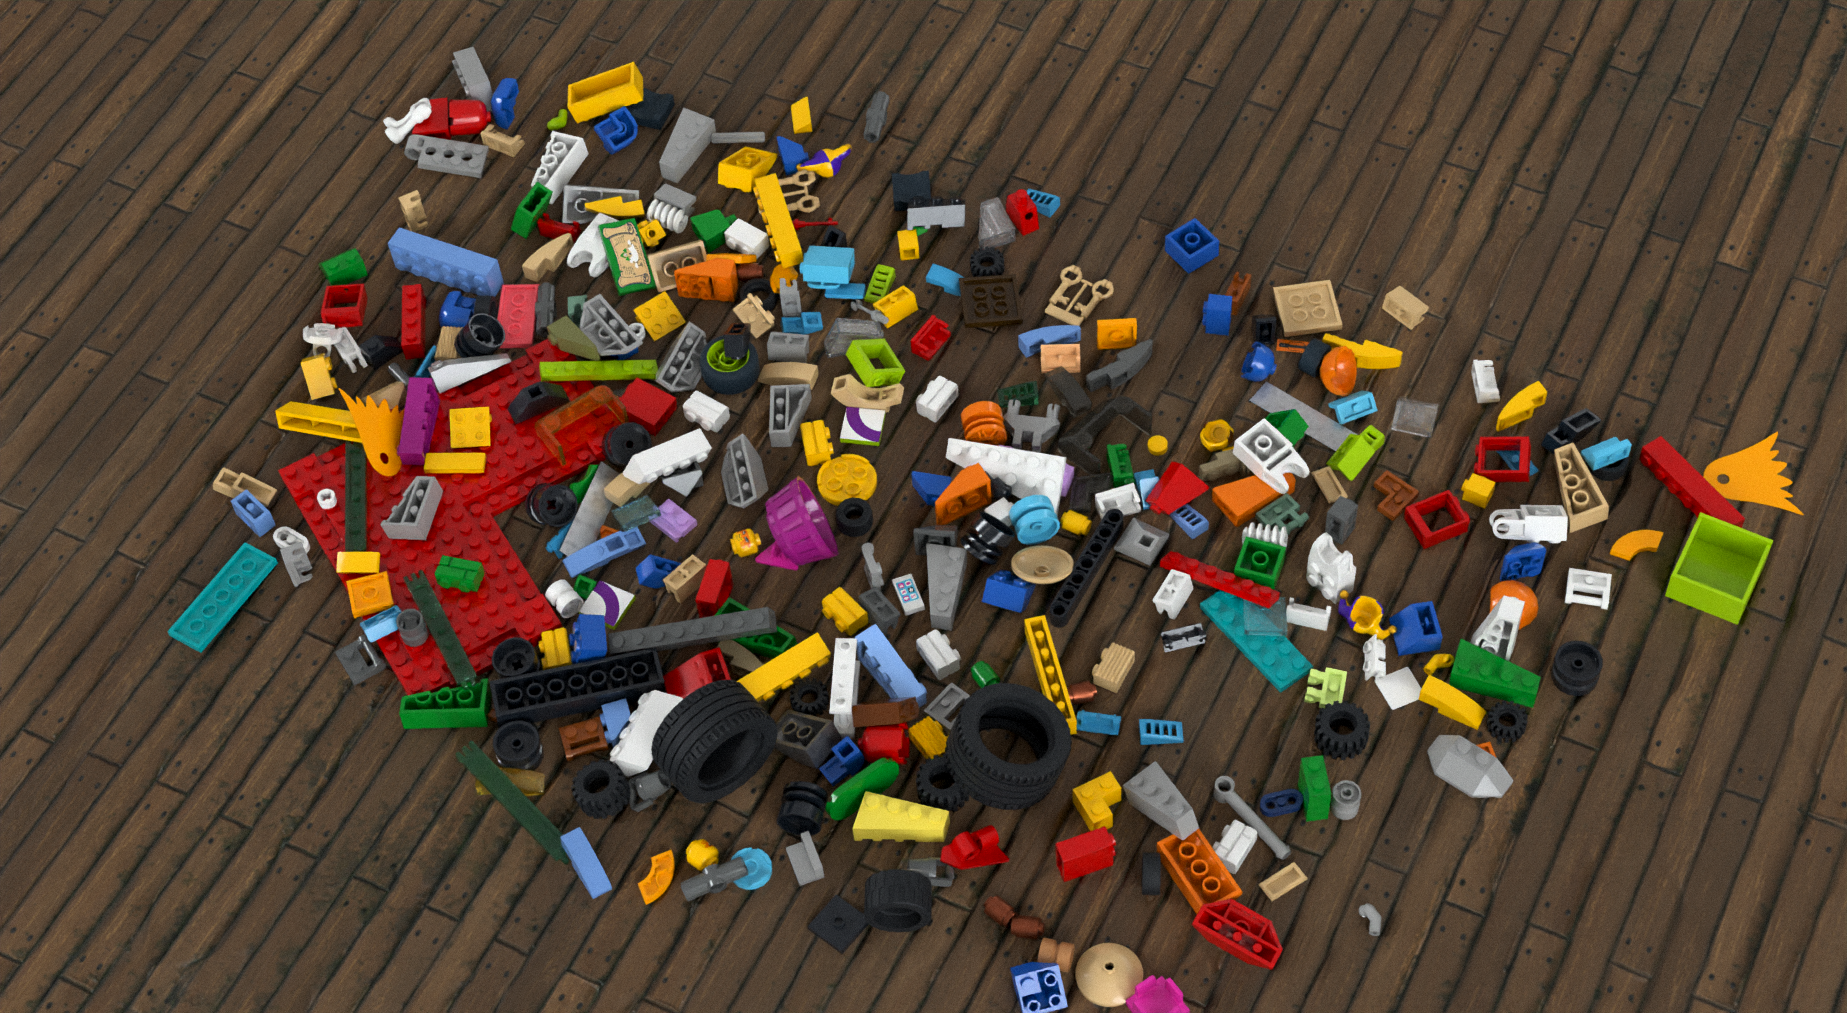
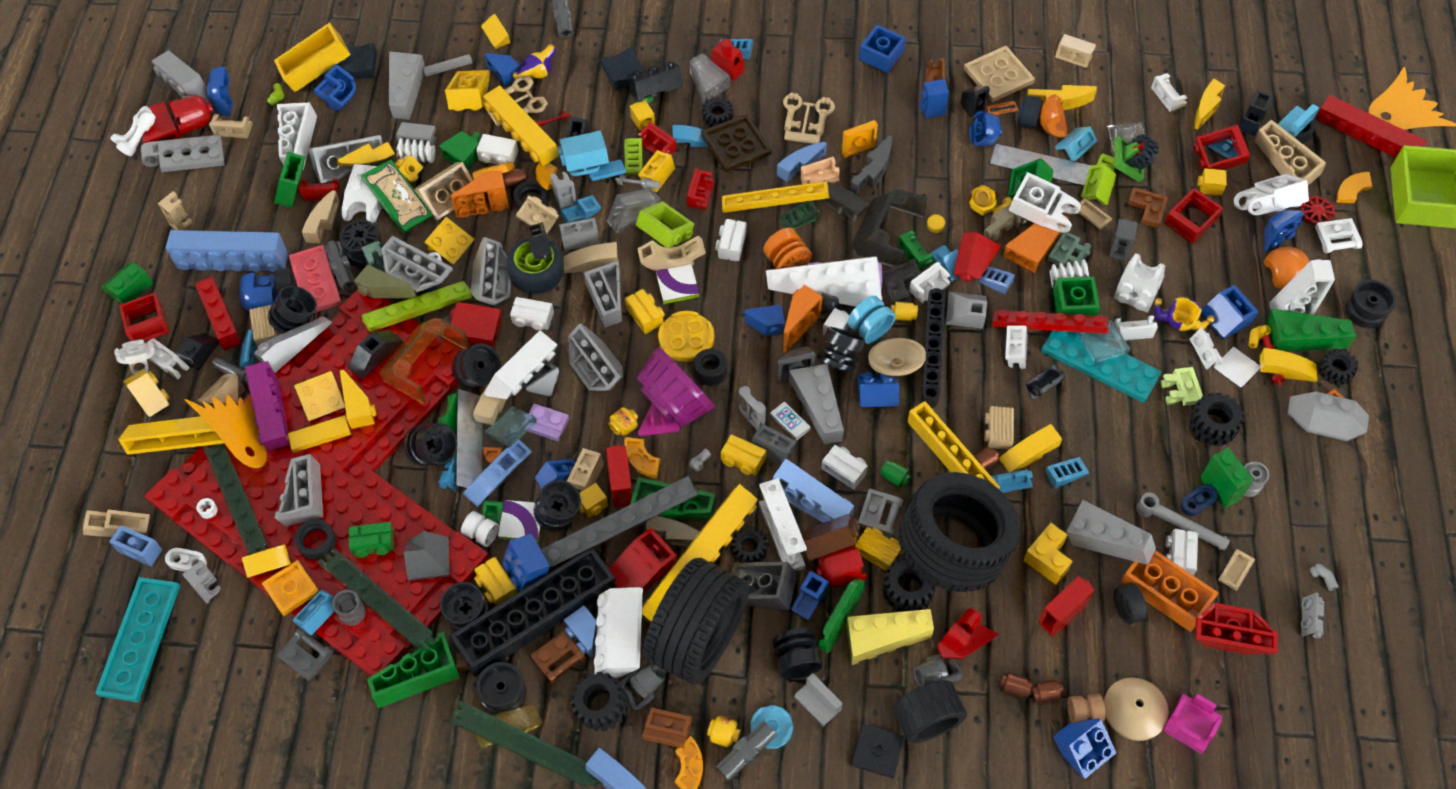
camera: 25 degrees left, 5 degrees up
light grey connector [1003,399,1060,453] -> none
none -> black tyre [294,519,336,560]
none -> yellow slope [340,370,377,429]
none -> black wheel [341,220,384,269]
none -> dark grey slope [404,531,450,581]
none -> black wheel [533,480,581,532]
none -> yellow brick [579,483,608,518]
none -> light orange tile [624,437,660,479]
none -> red hinge [639,122,677,155]
none -> dark orange plate [642,708,693,749]
none -> light grey arm [689,448,712,471]
none -> yellow tile [722,181,829,213]
none -> yellow slope [998,424,1062,473]
none -> plate [1114,134,1159,182]
none -> red piece [1262,335,1285,387]
none -> red wheel [1300,196,1335,225]
none -> light grey hinge [1301,592,1325,638]

